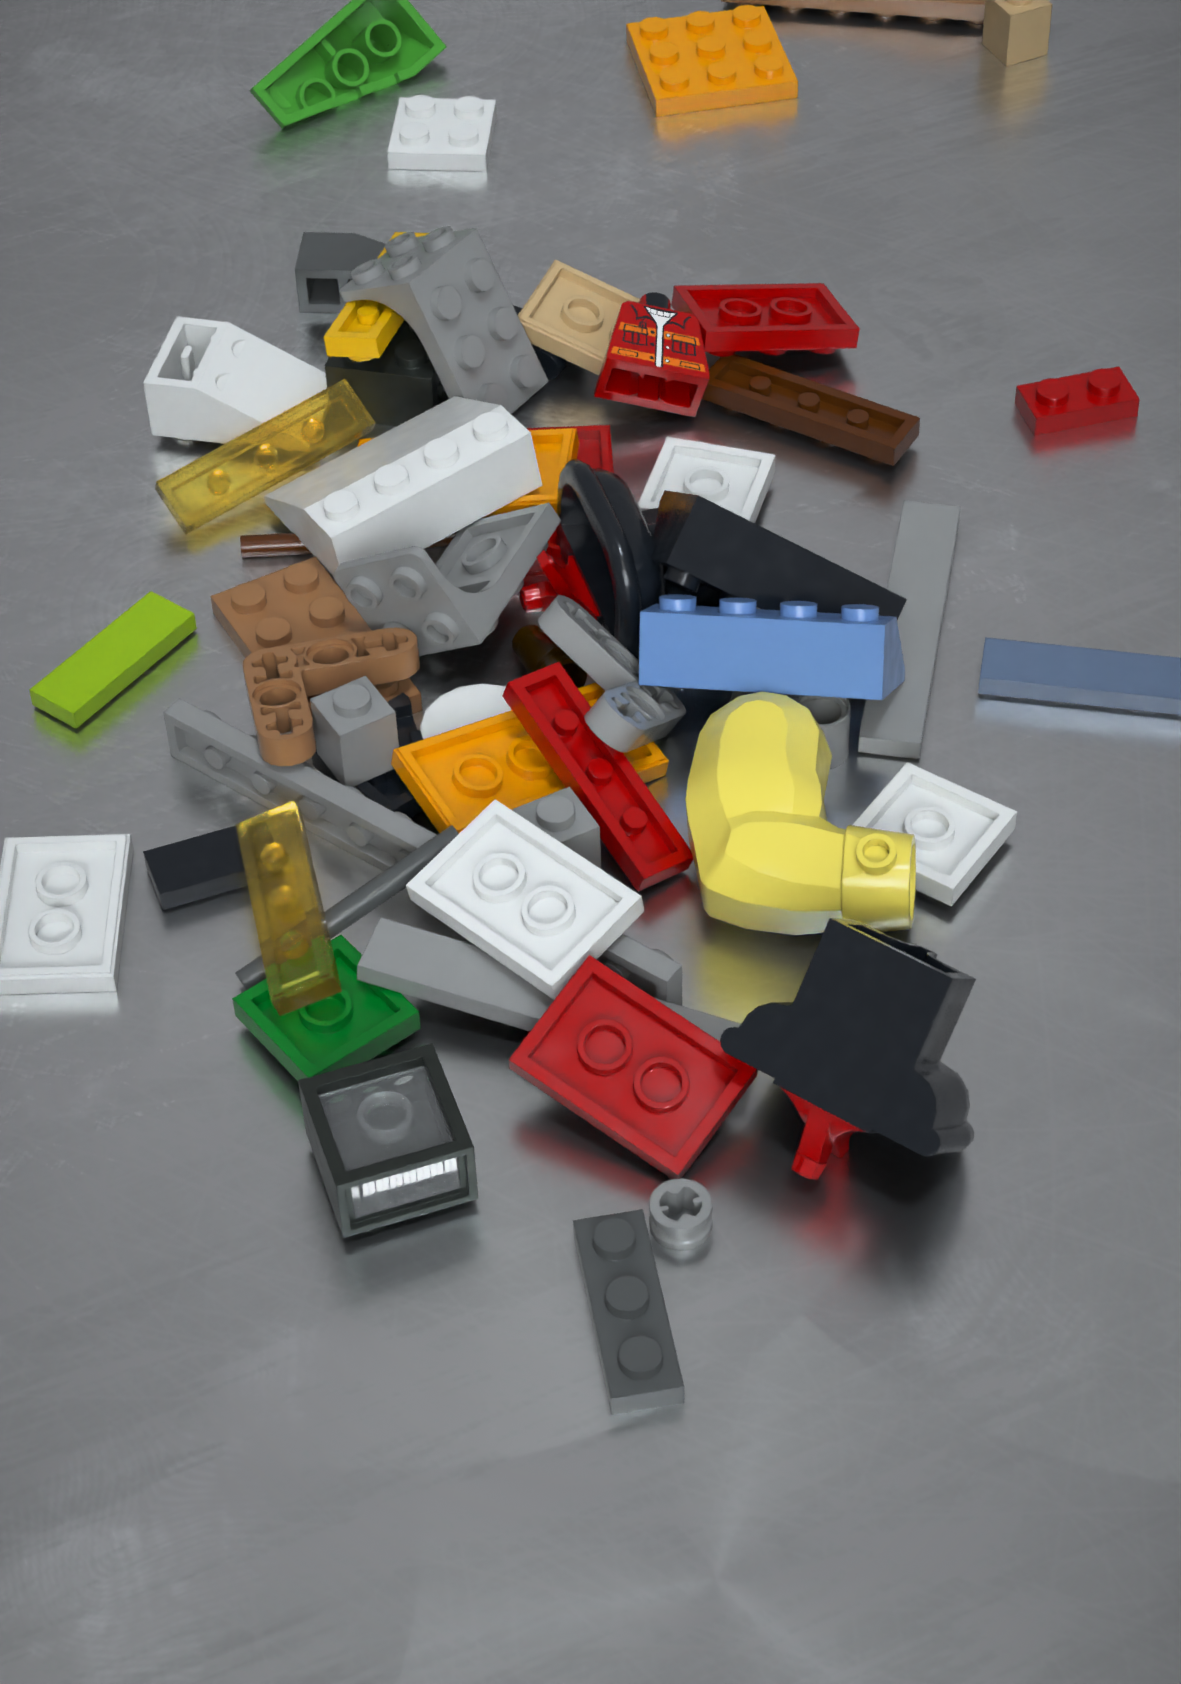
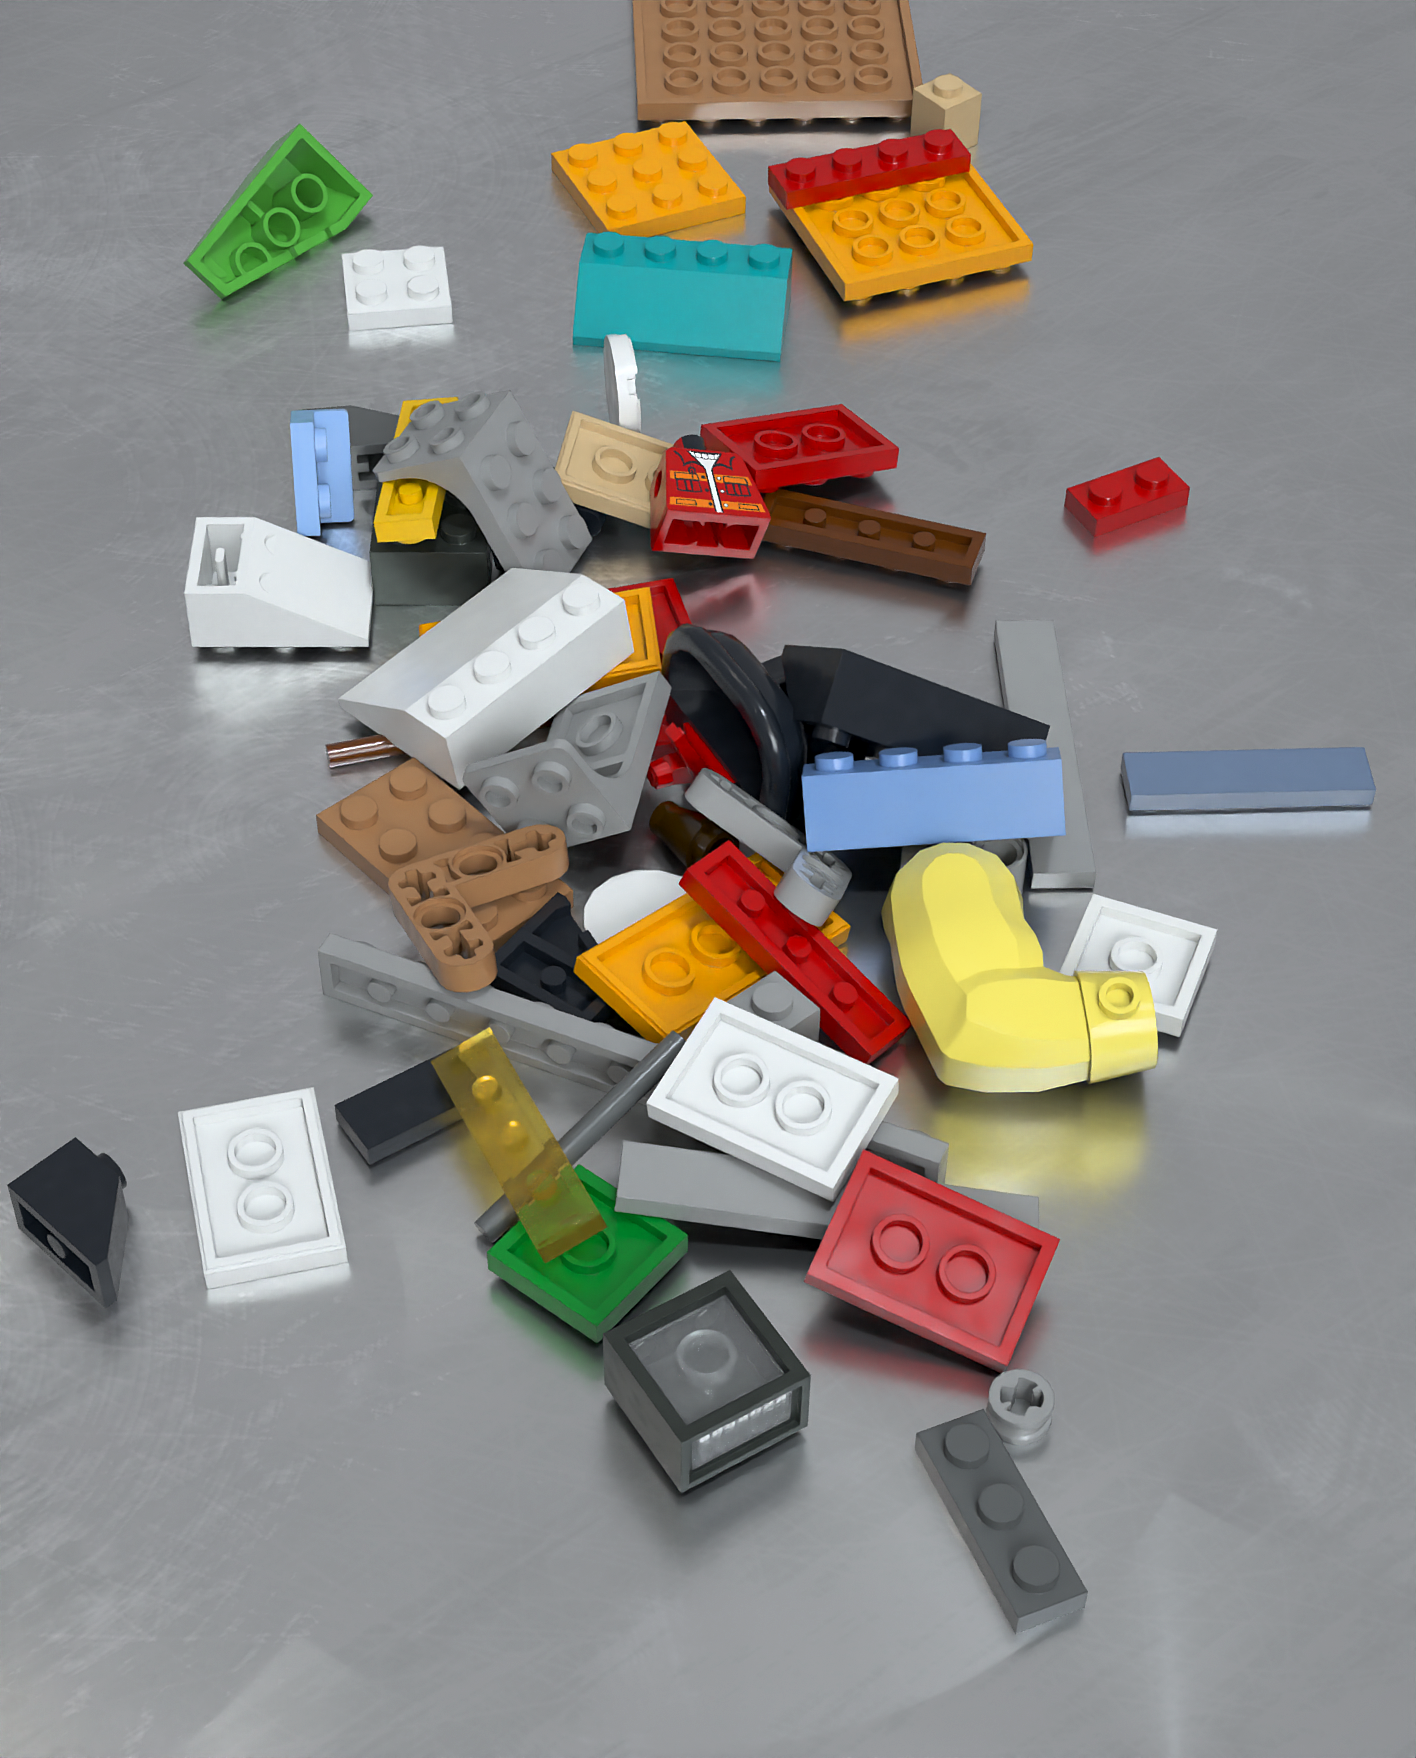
camera: 15 degrees left, 0 degrees up
lime tile [29,591,197,729] -> none
clear yellow tile [155,379,376,535] -> none
light grey brick [310,676,399,787] -> none
white plate [638,437,775,523] -> none
black piece [720,918,976,1181] -> none
none -> light blue bracket [290,409,354,536]
none -> teal slope [573,232,793,362]
none -> white tile [604,334,641,433]
none -> red plate [768,129,971,210]
none -> light orange plate [769,163,1033,302]

